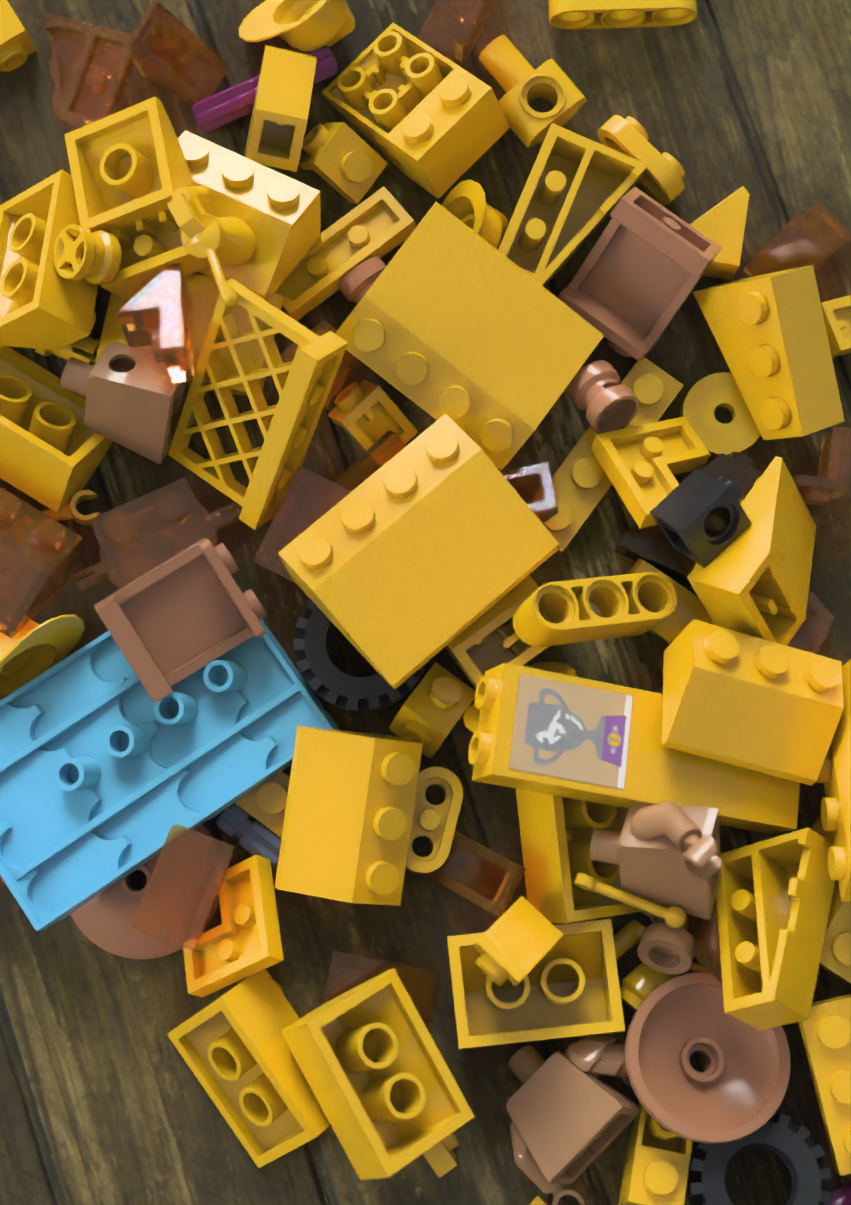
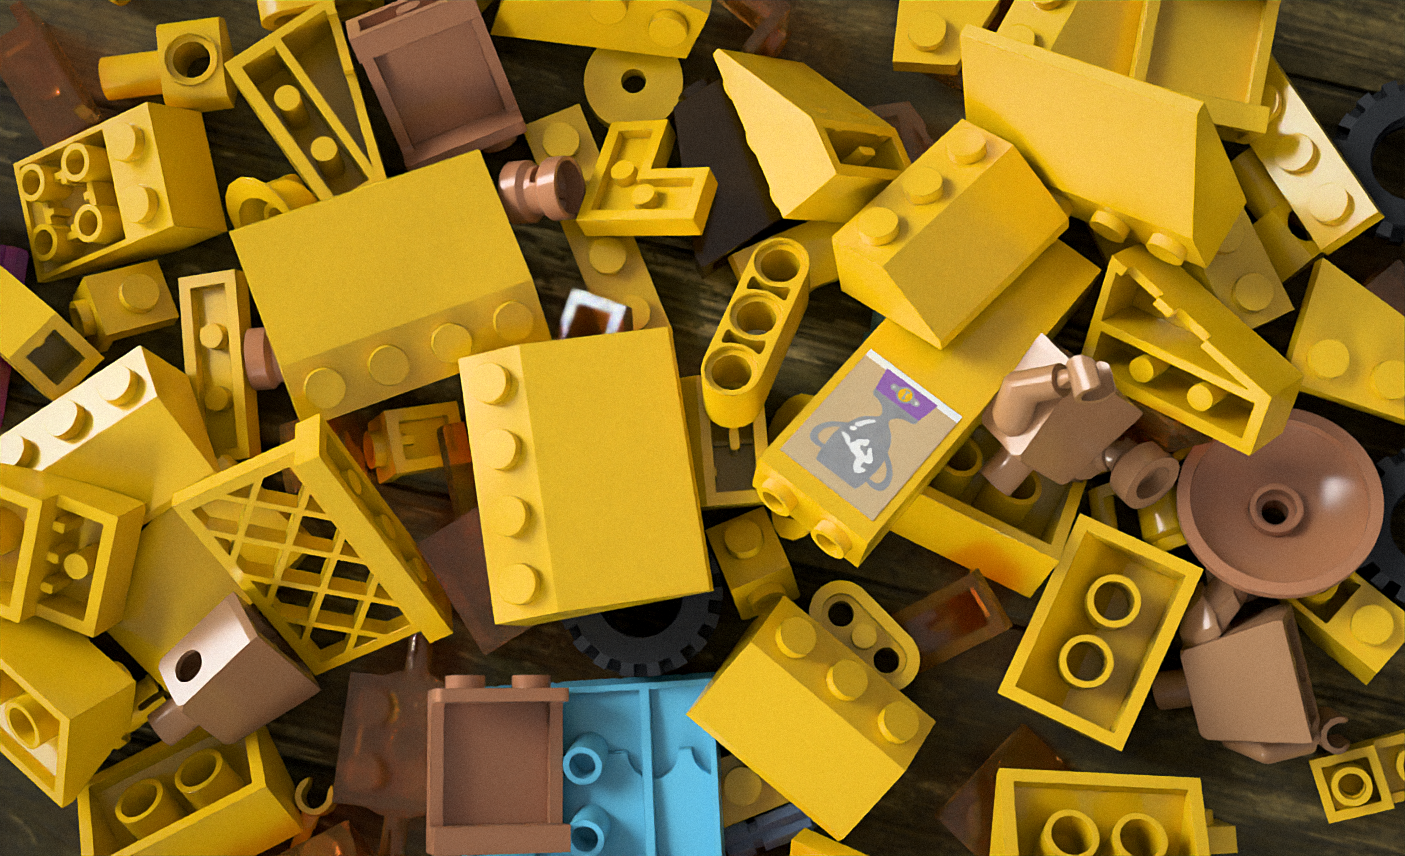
camera: 55 degrees left, 0 degrees up
yellow wheel [53,224,121,285] -> none
clear orange slope [117,263,194,384] -> none
yellow piece [167,185,256,306] -> none
yellow slope [475,896,563,987] -> none
yellow hinge [574,873,686,928] -> none
black brick [650,468,752,568] -> none

